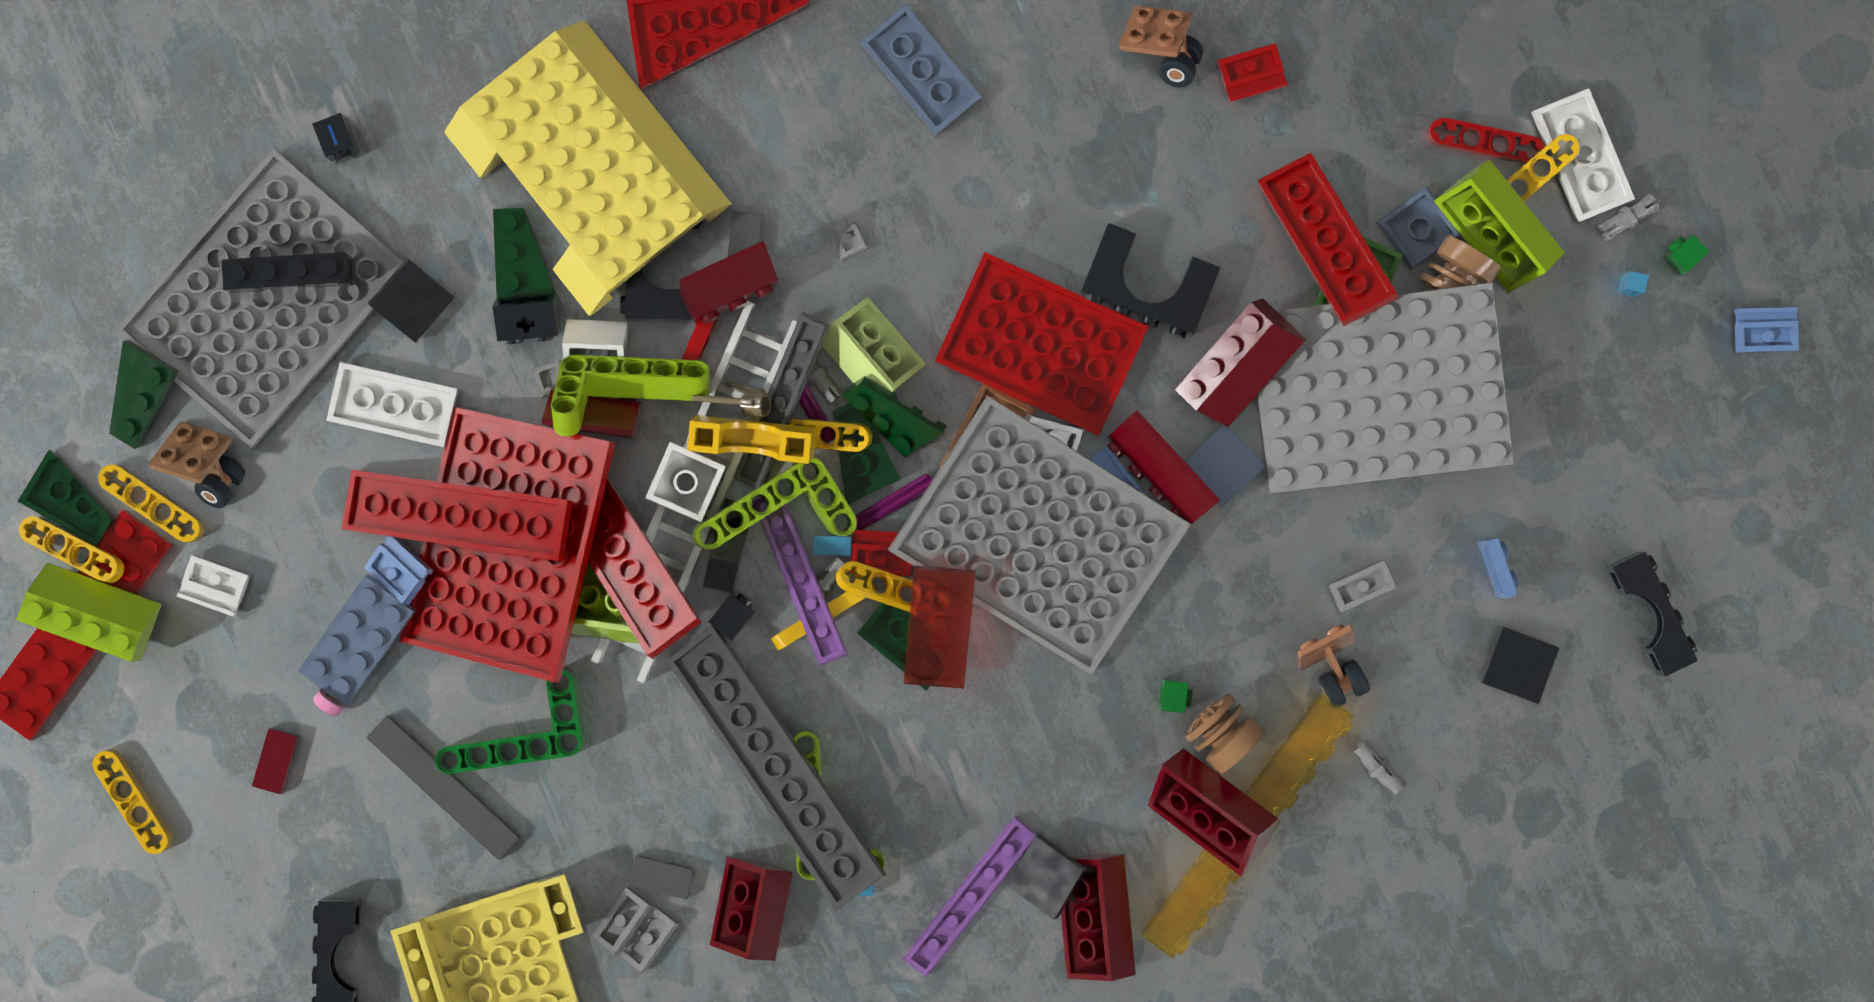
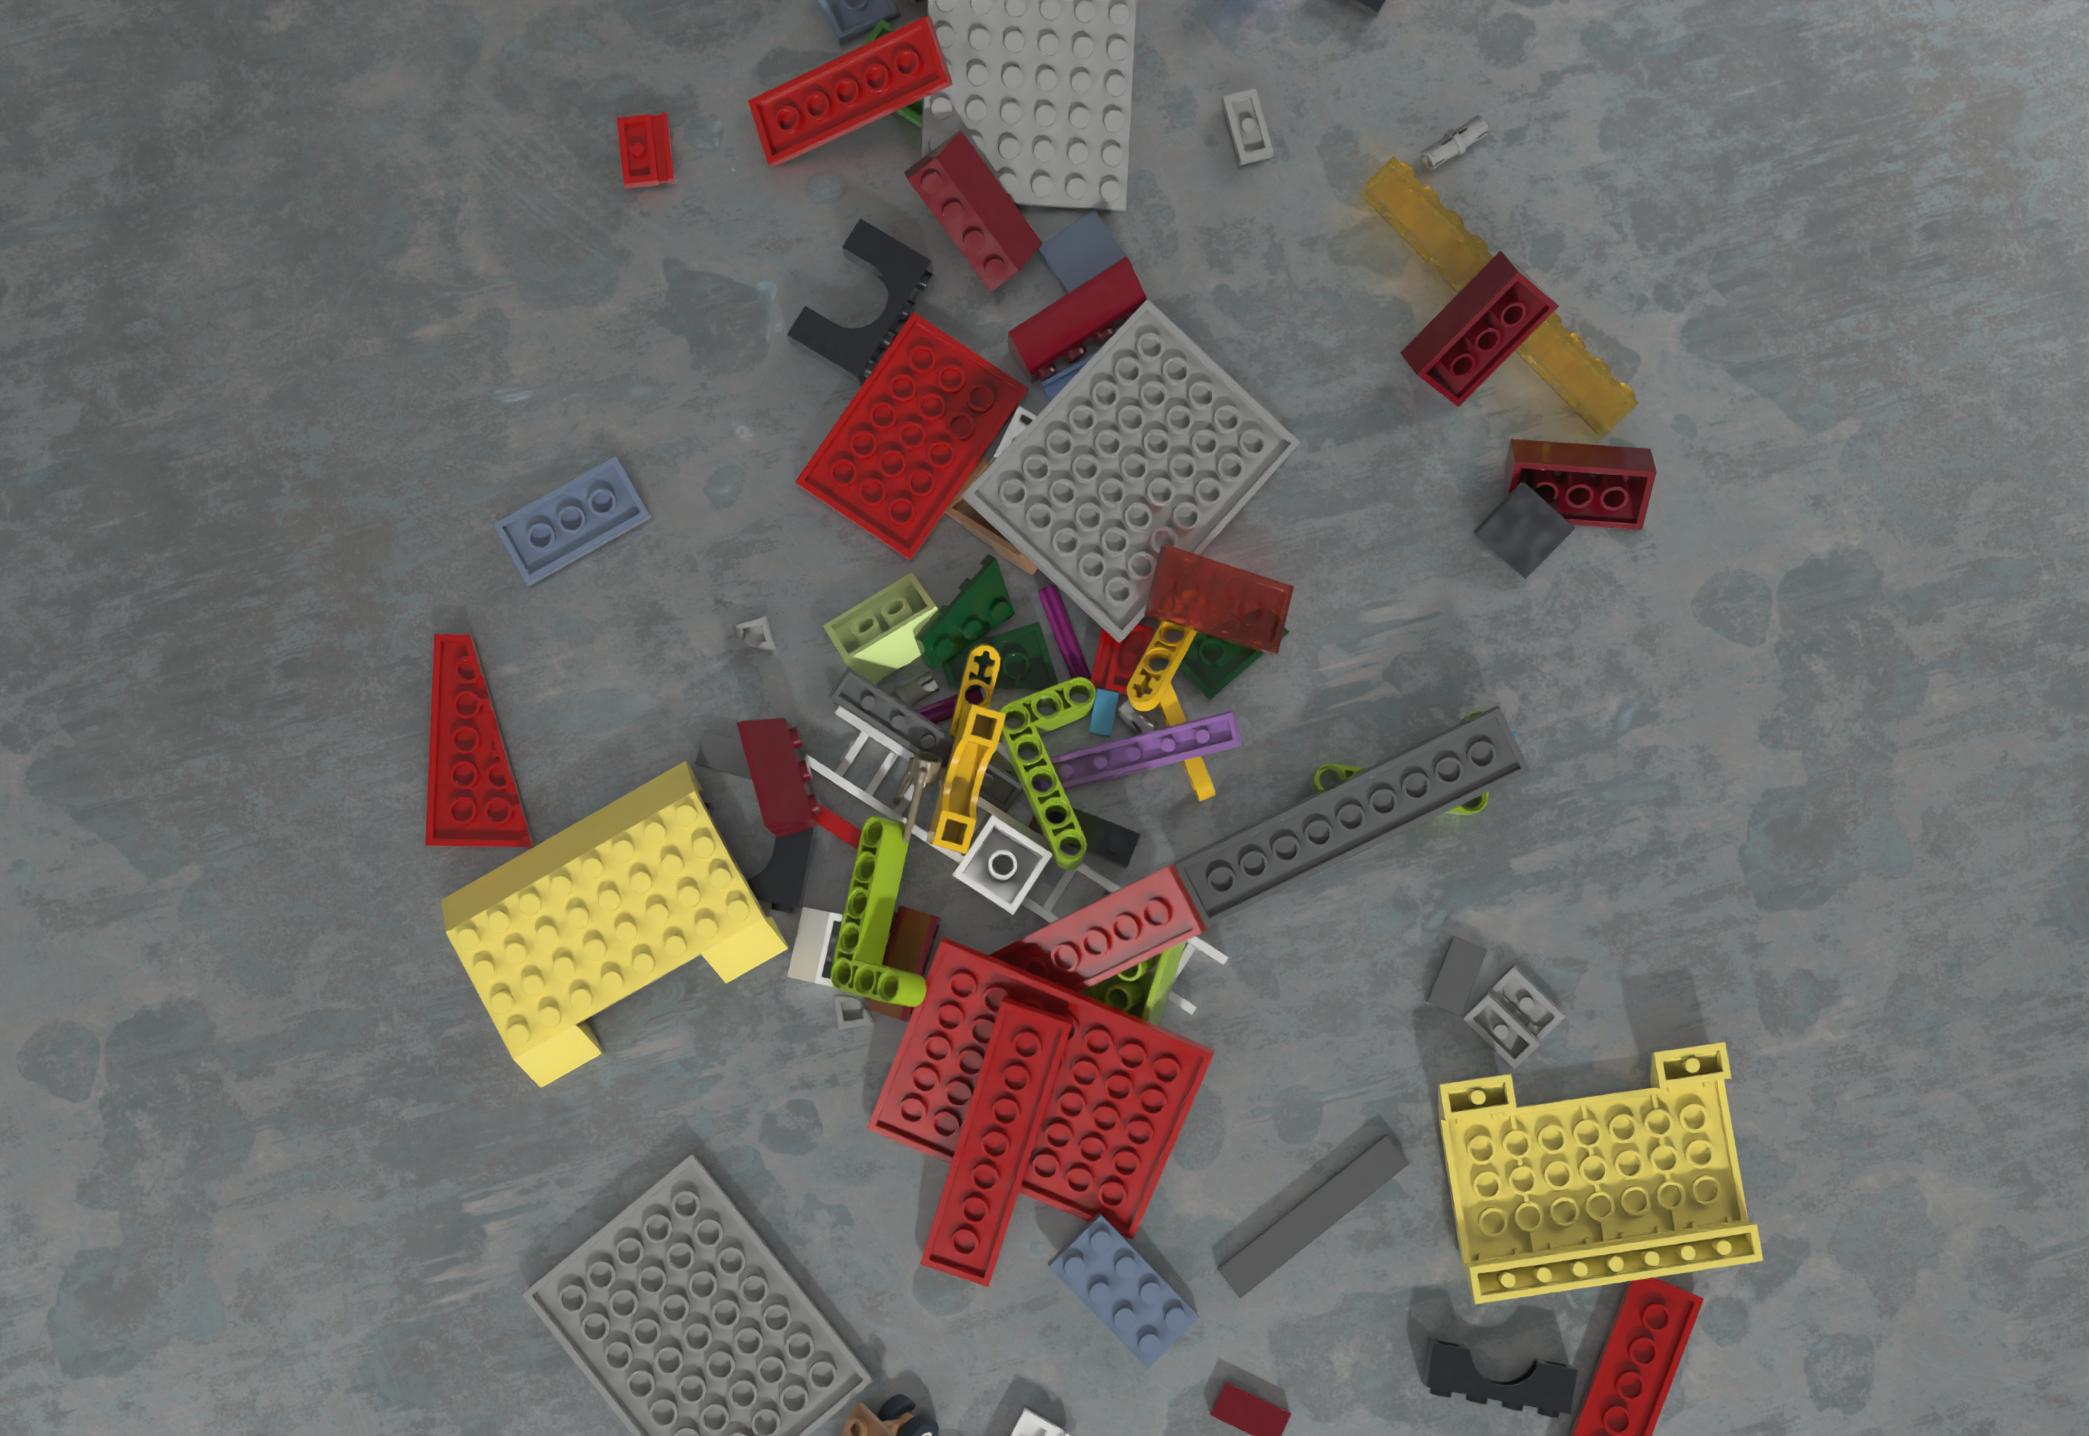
camera: 75 degrees left, 5 degrees down
black arch [222,252,353,293] -> none
black brick [312,113,360,163] -> none
bright pink tile [313,689,345,716] -> none
white plate [326,362,459,447] -> none
medium blue plate [364,536,433,605] -> none
black tile [368,258,455,343] -> none
green beam [435,668,586,774] -> none
black brick [492,293,560,344] -> none
dark green wing [493,208,558,298] -> none
black brick [708,593,756,641] -> none
dark red slope [709,856,793,961] -> none
medium lavender tile [903,816,1038,977] -> none
nougat plate [1119,6,1203,88] -> none
green plate [1158,679,1193,713] -> none
medium nougat wheel [1184,693,1265,775] -> none
nougat plate [1297,624,1370,709] -> none

